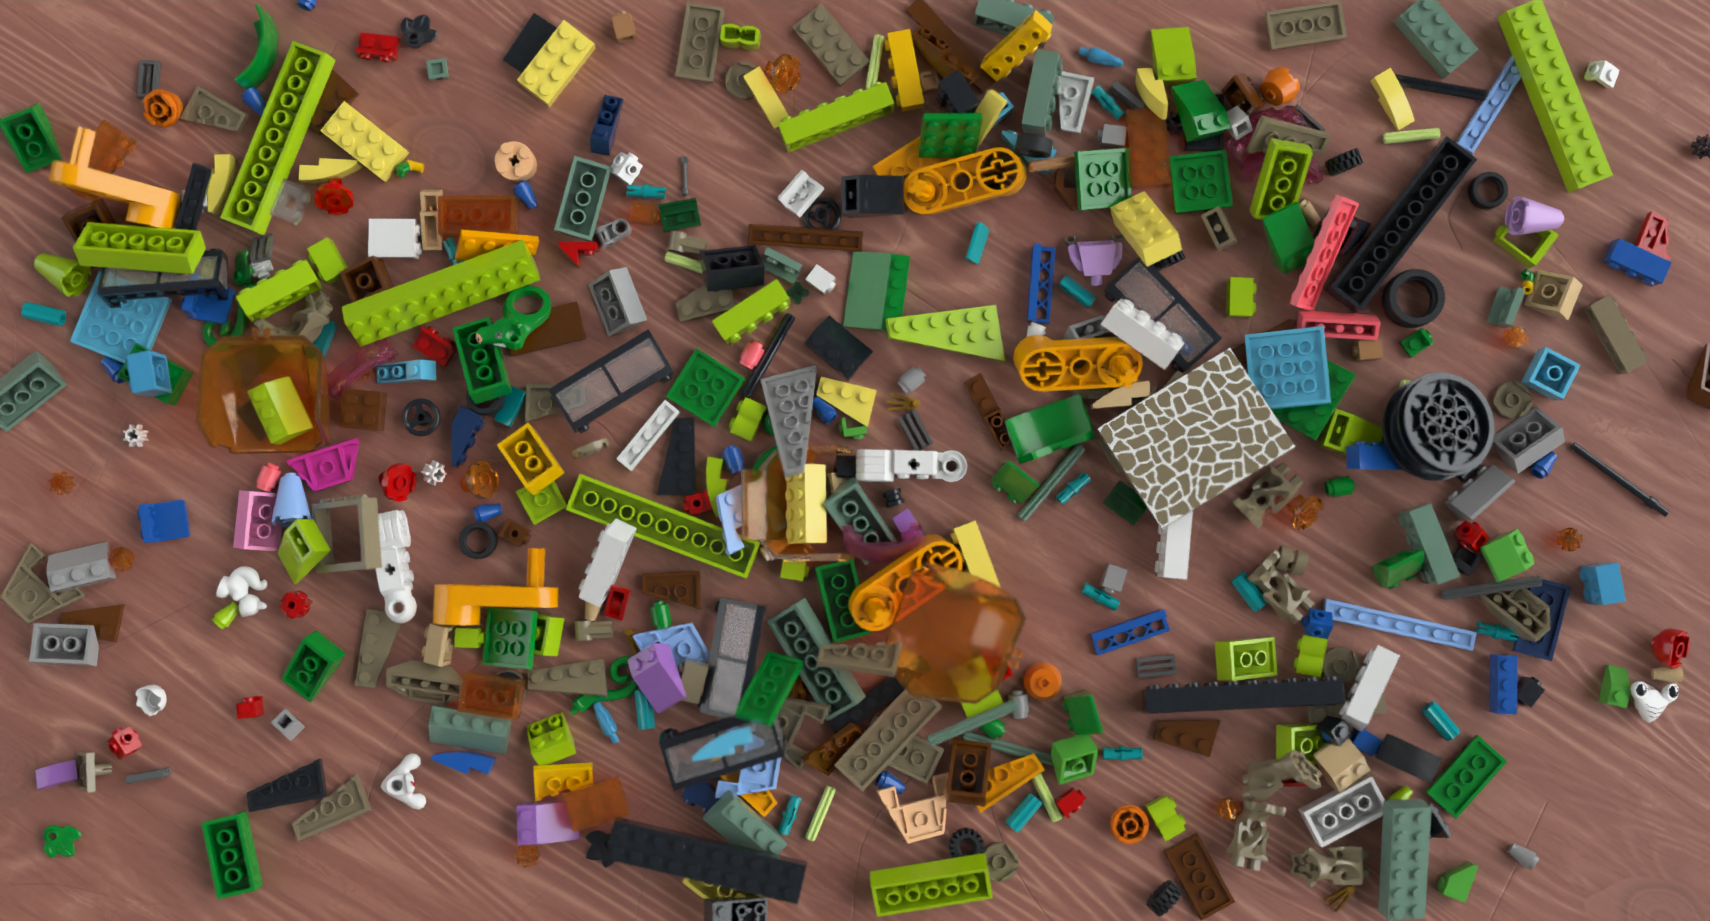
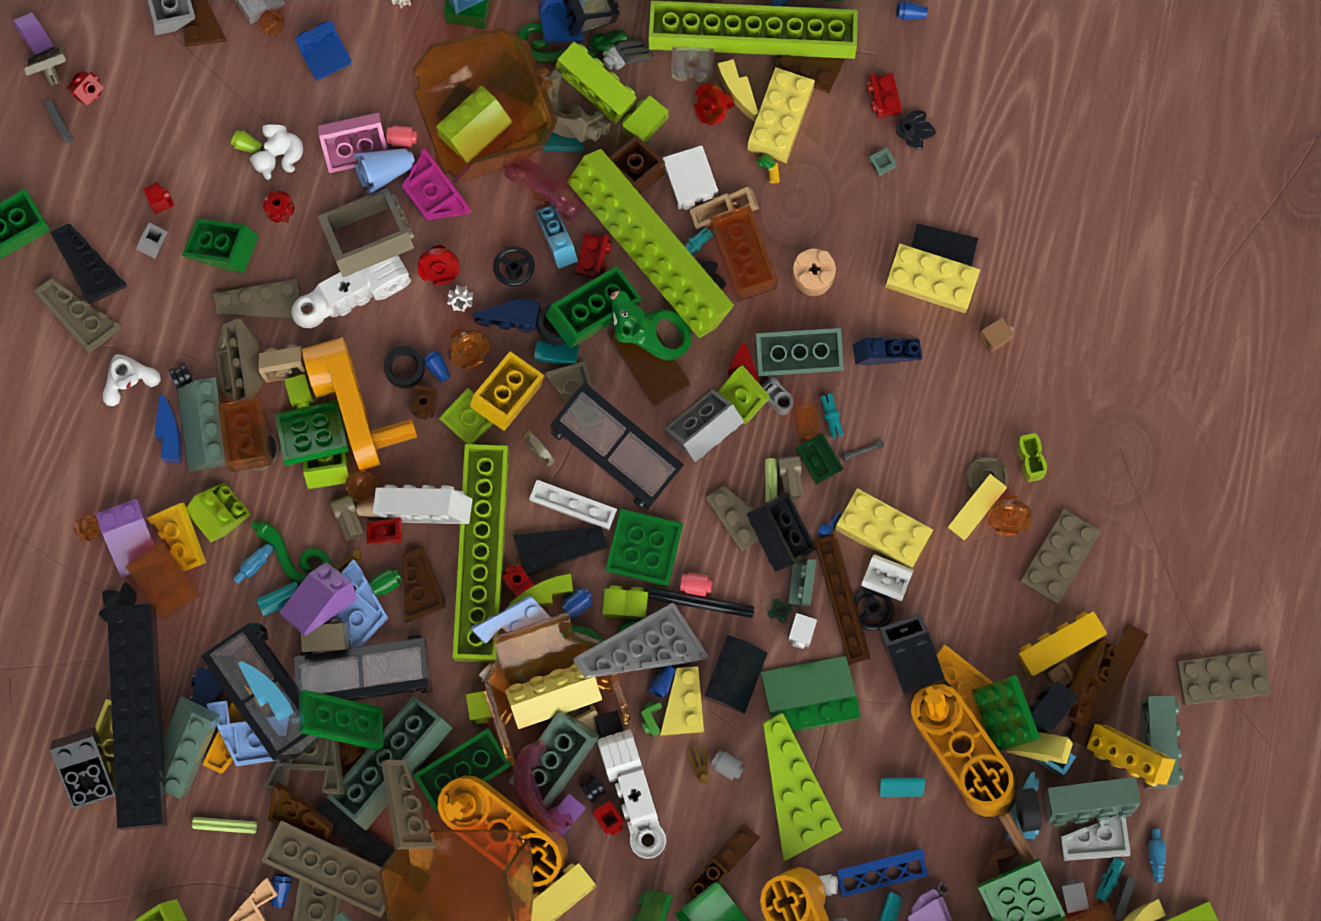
camera: 70 degrees right, 10 degrees down
white hair [135,684,167,716] -> none
lime slope [277,519,331,584] -> none
reddish brown brick [340,389,387,431] -> none
light orange wing [455,230,539,261] -> none
blue cone [513,181,539,210] -> none
dark tan wing [527,659,608,697] -> none
white brick [610,152,643,185] -> none
dark tan plate [675,2,725,84] -> none
lime brick [712,279,791,345] -> none
teal pin [777,794,802,835] -> none
lime brick [778,82,895,153] -> none
yellowish green axle [866,35,884,89] -> none
dark grey tile [898,410,933,451] -> none
none -> black wheel [169,363,193,389]
none -> clear orange hair [345,470,380,503]
none -> red brick [592,800,625,836]
none -> lime plate [717,365,770,424]
none -> blue hand [818,511,842,537]
none -> light yellow brick [835,488,933,569]

